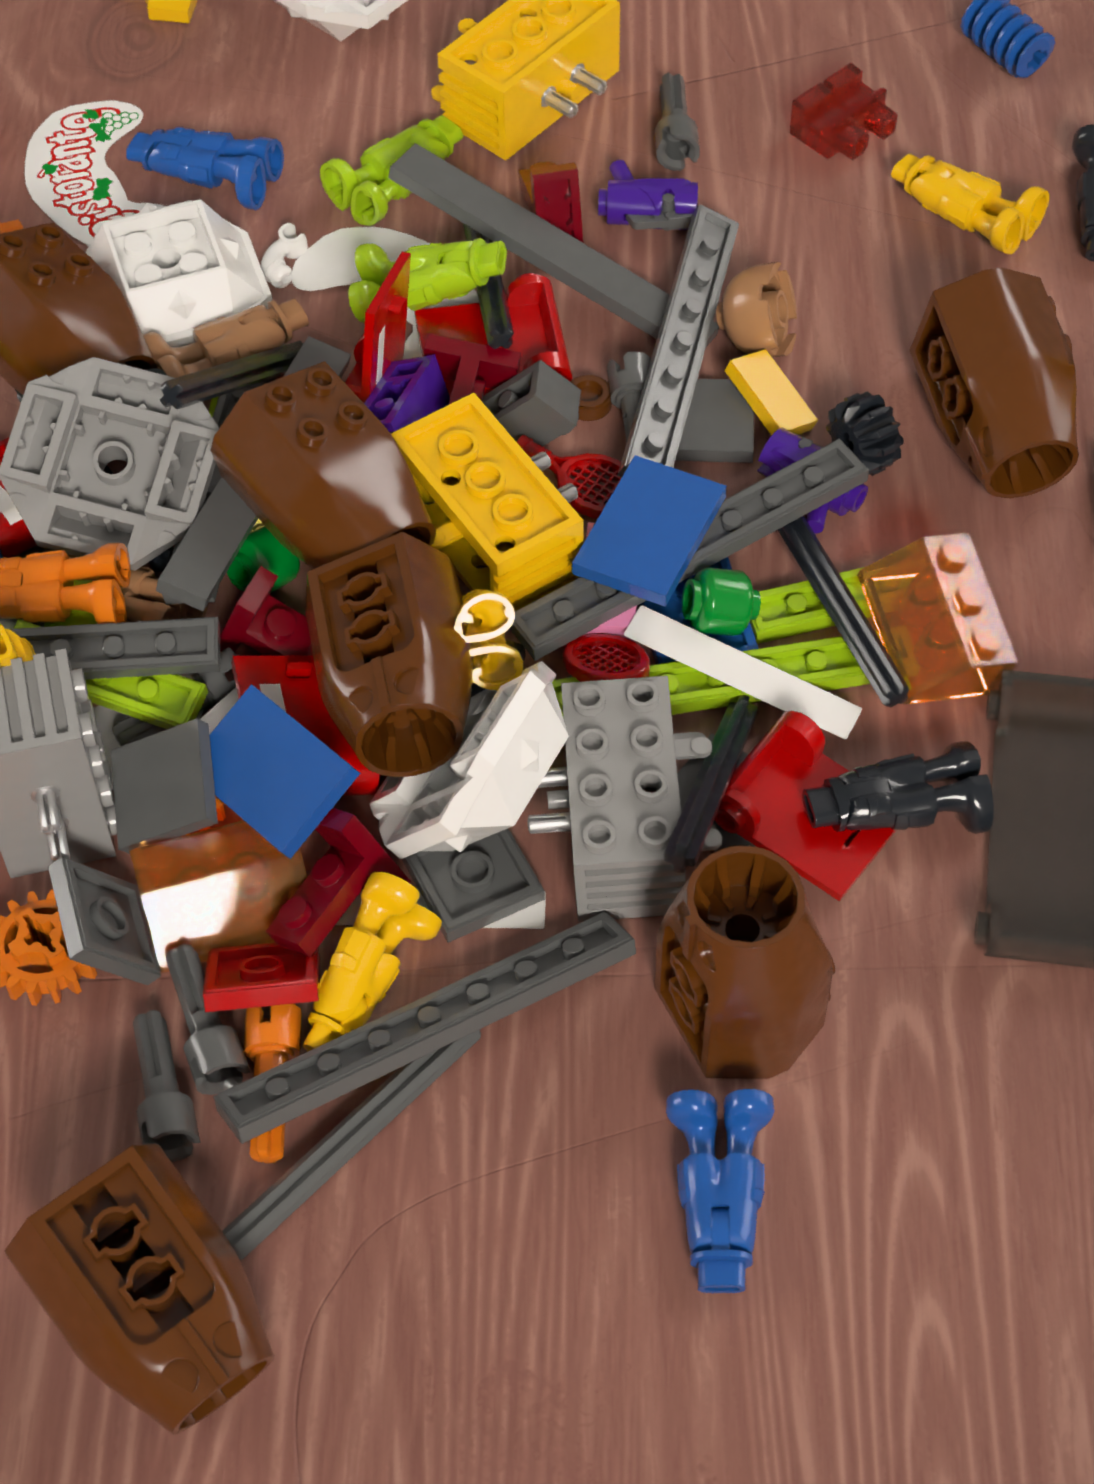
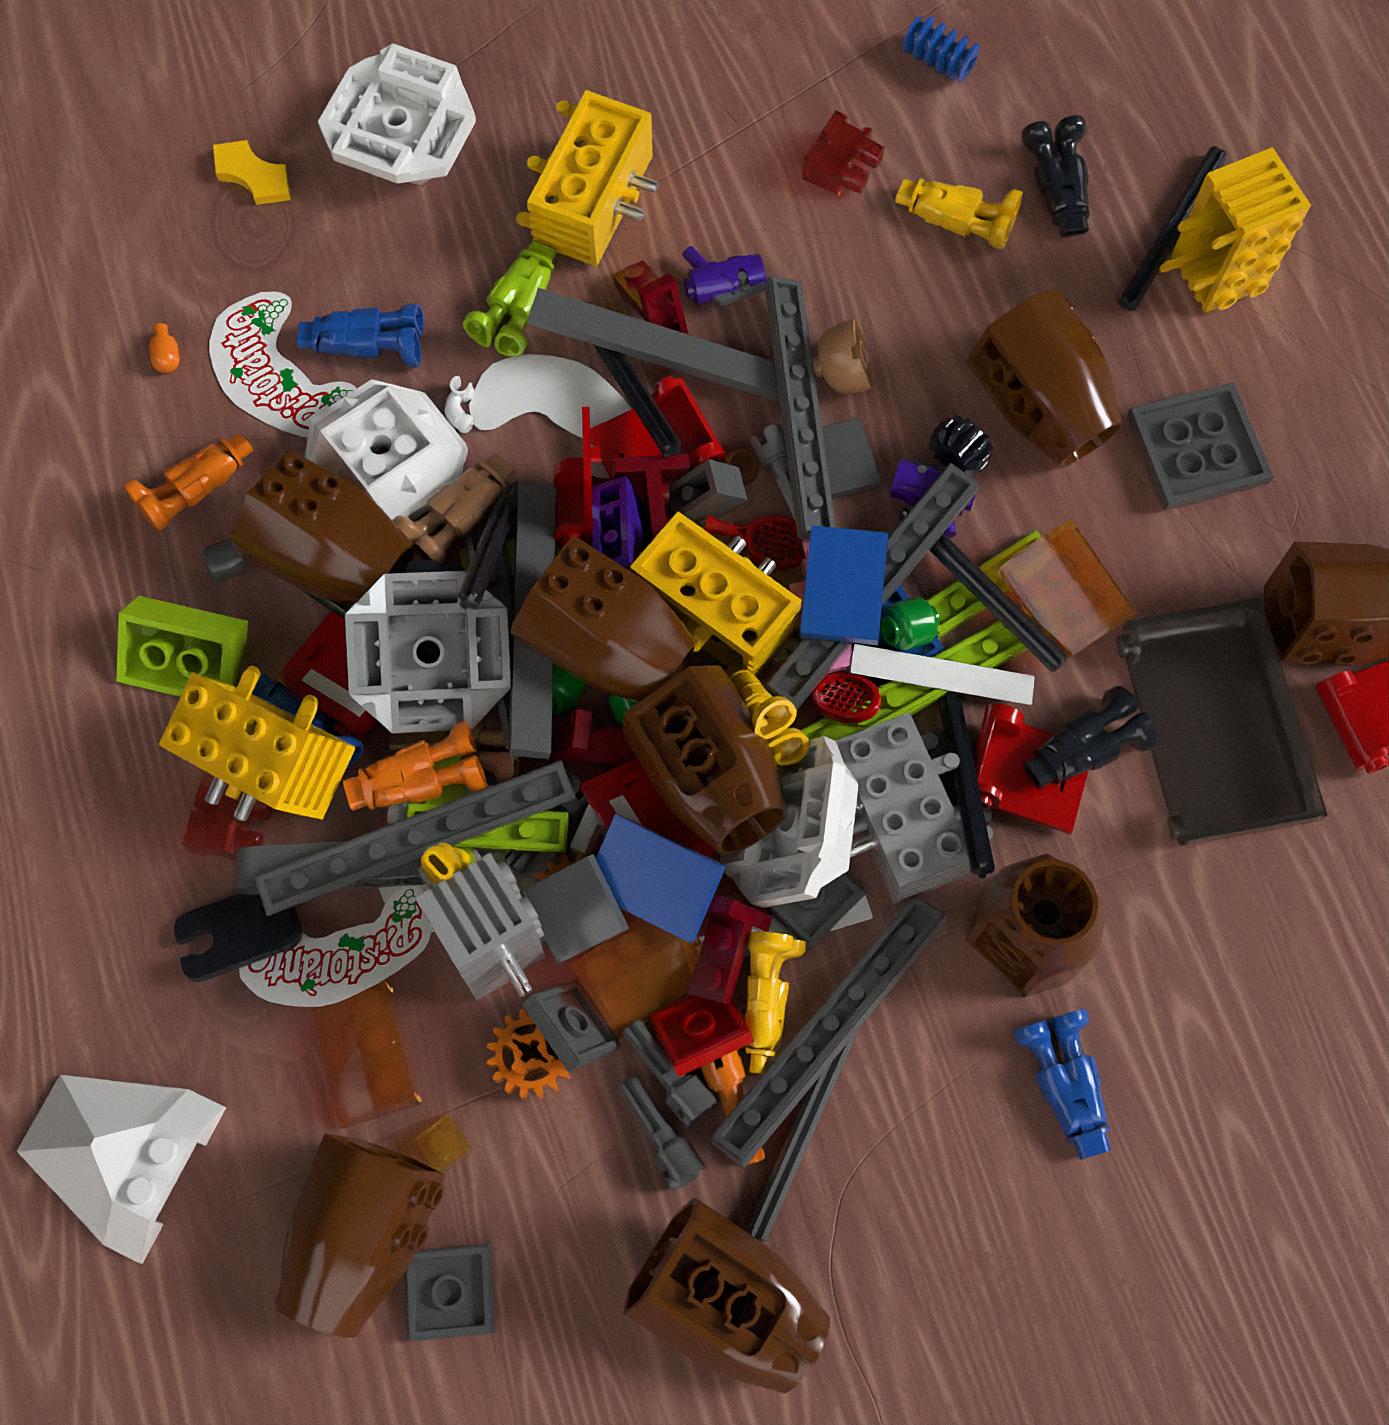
camera: 20 degrees left, 15 degrees up
lime piece [348,238,507,324] -> none
dark grey piece [655,72,700,171] -> none
yellow tile [724,349,818,436] -> none

